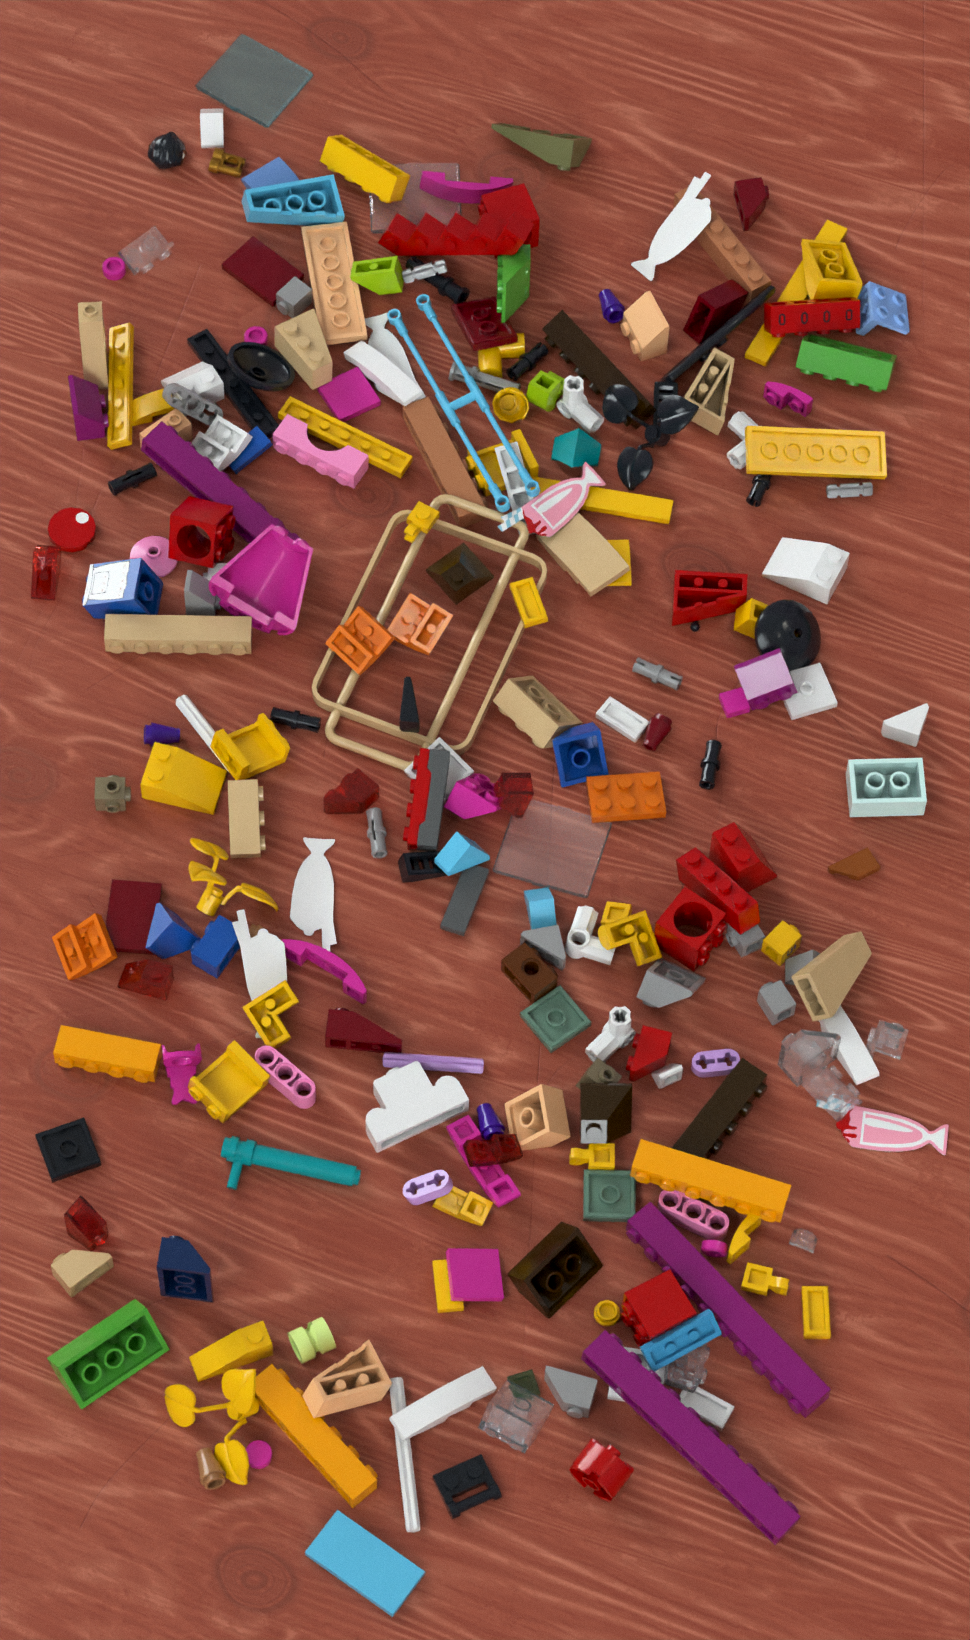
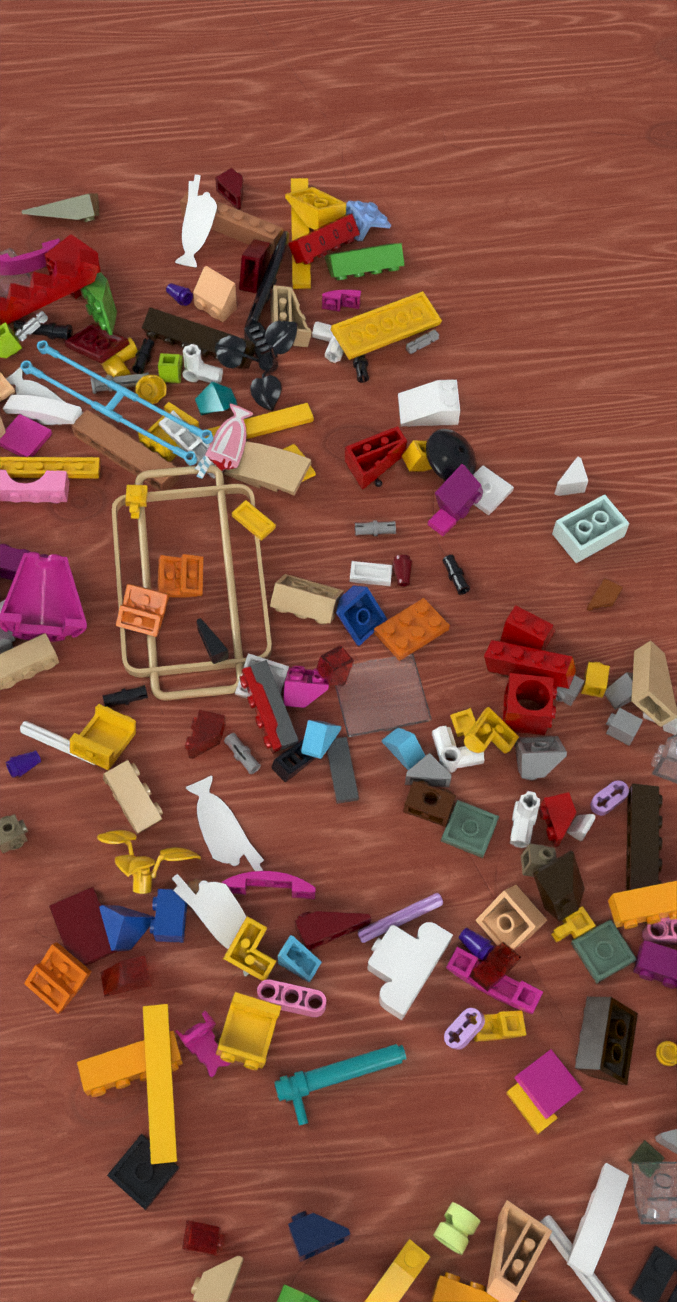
camera: 30 degrees left, 0 degrees up
yellow slope [140,742,227,815] -> none
dark brown slope [426,542,494,605] -> none
none -> yellow tile [143,1004,177,1164]
none -> medium azure slope [278,935,322,982]

